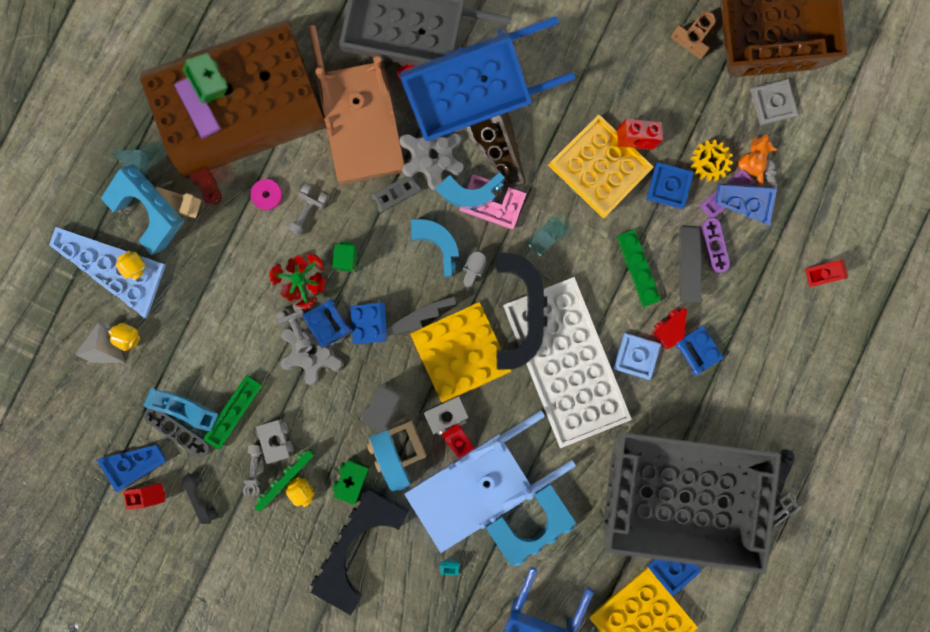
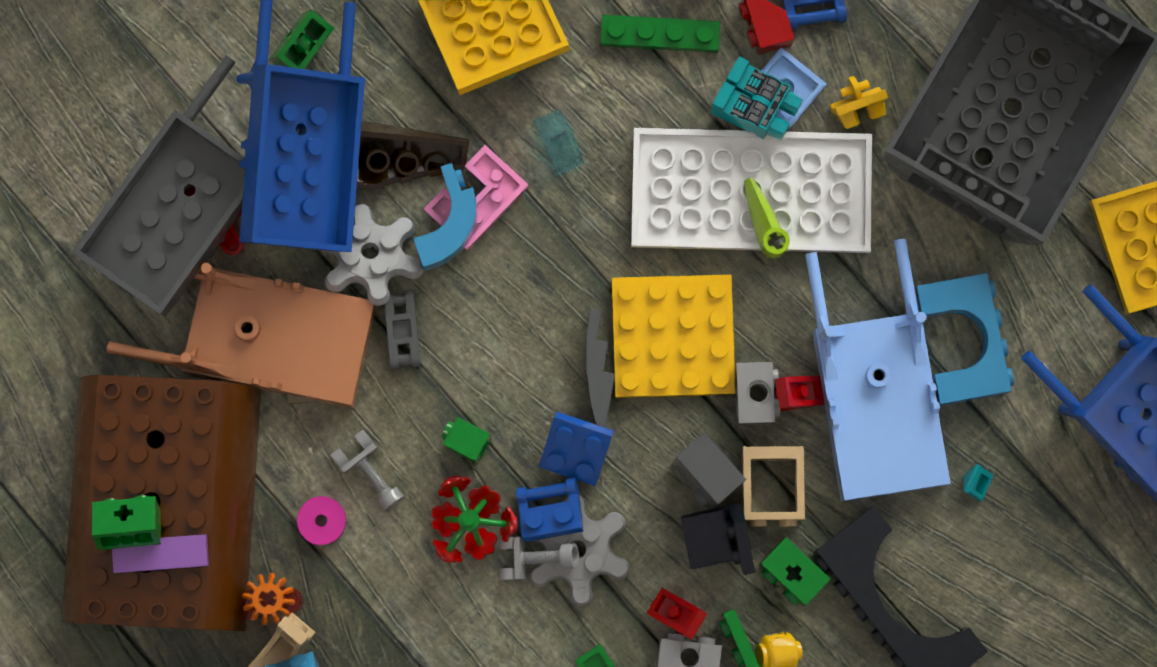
camera: 70 degrees left, 5 degrees down
dark azure arch [369,430,412,491] -> none
dark azure arch [411,219,459,277] -> none
light grey arm [463,252,486,287] -> none
black arch [496,253,548,370] -> none
blue plate [646,559,702,597] -> none
none -> orange gear [242,573,295,625]
none -> green brick [268,10,334,69]
none -> red slope [647,588,707,640]
none -> black bracket [681,503,755,575]
none -> teal hips [711,56,803,140]
none -> lime piece [744,177,790,259]
none -> yellow hips [829,76,888,129]

